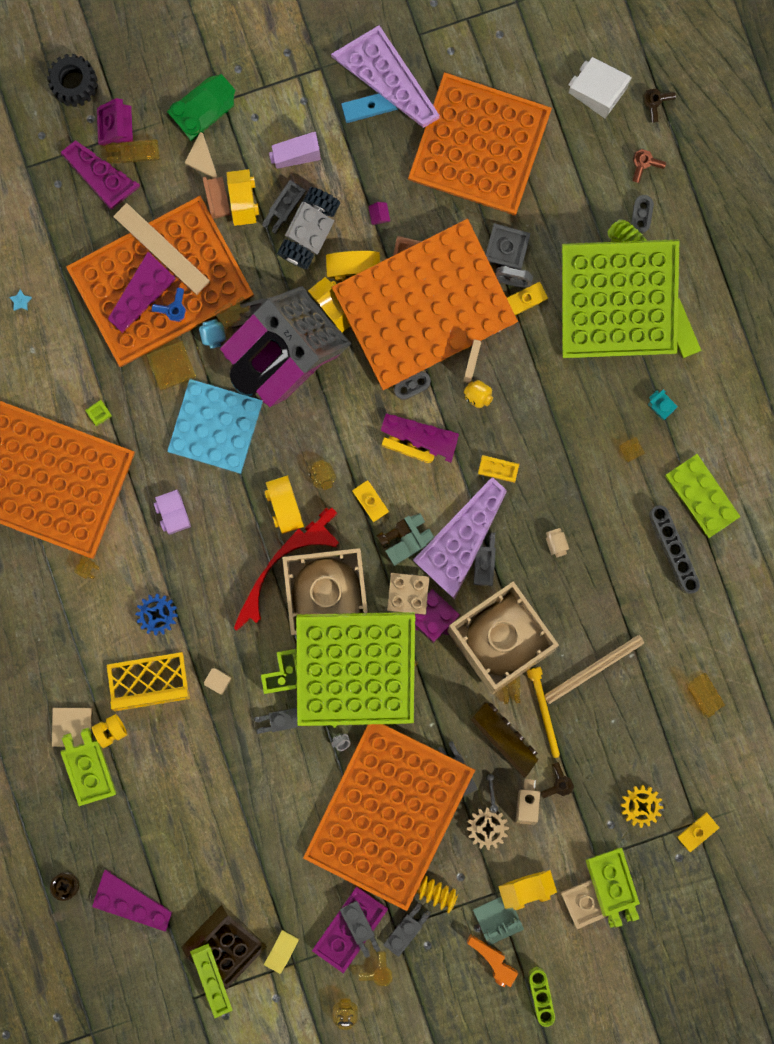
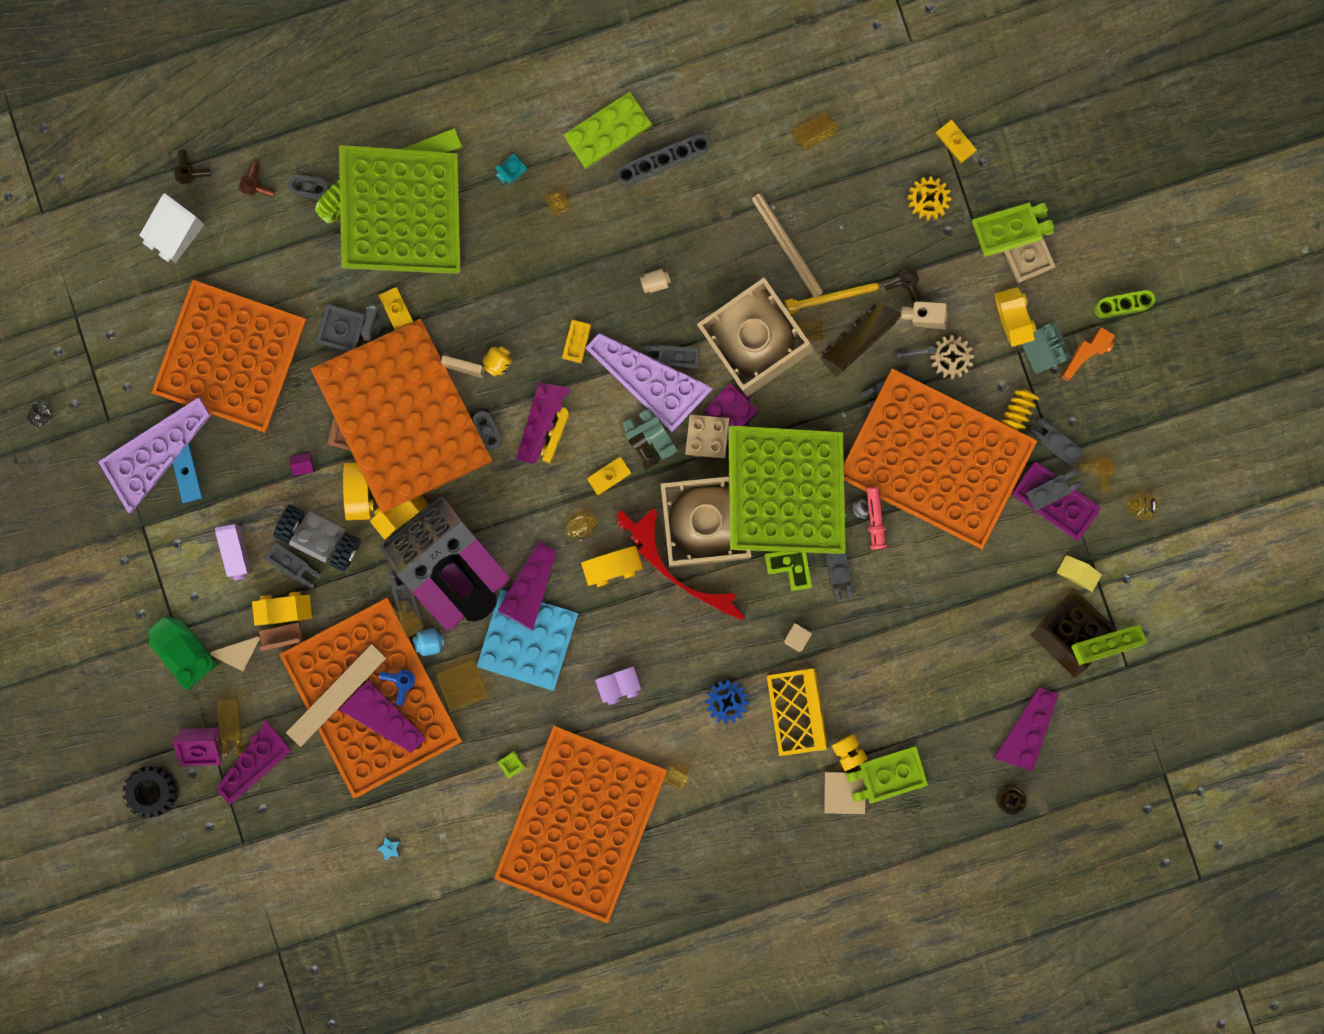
camera: 90 degrees left, 0 degrees up
none -> magenta wing [498,542,556,631]
none -> coral pin [866,486,888,549]

